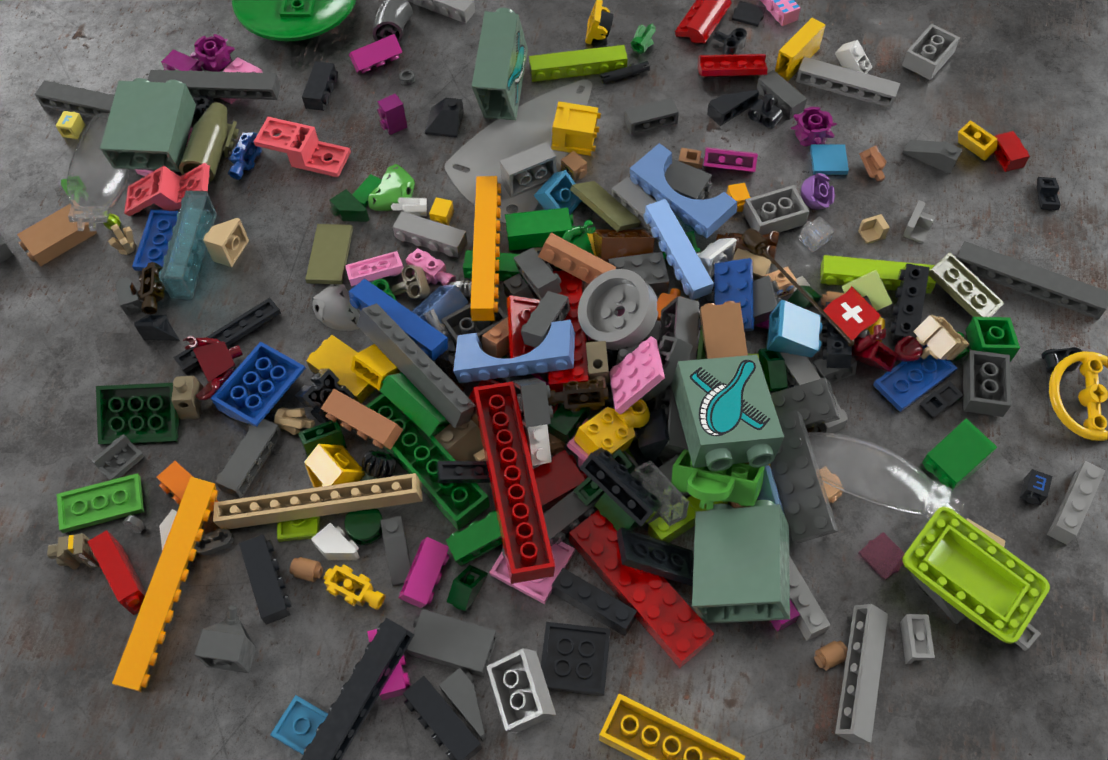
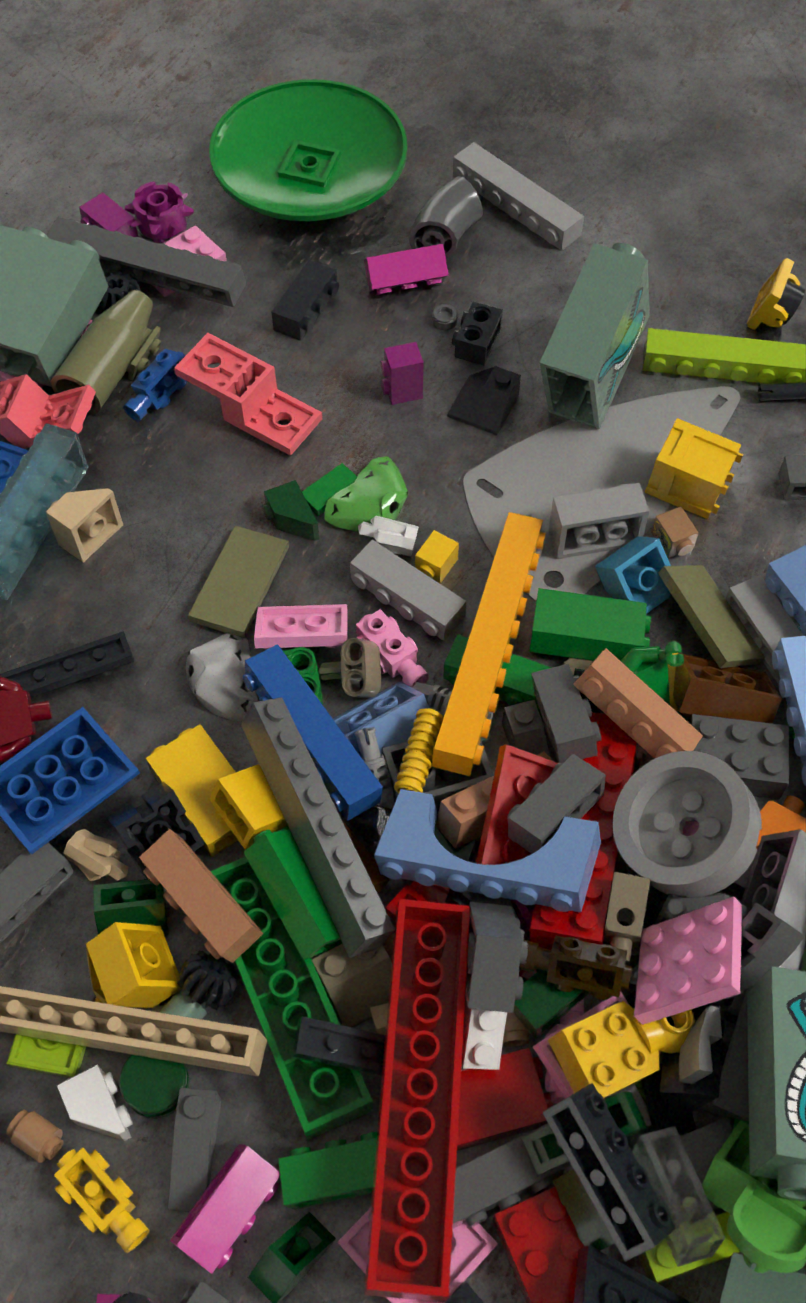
camera: 15 degrees right, 0 degrees up
none -> yellow piece [394,708,444,793]
none -> black brick [452,302,503,366]
none -> light grey slope [679,1006,722,1084]

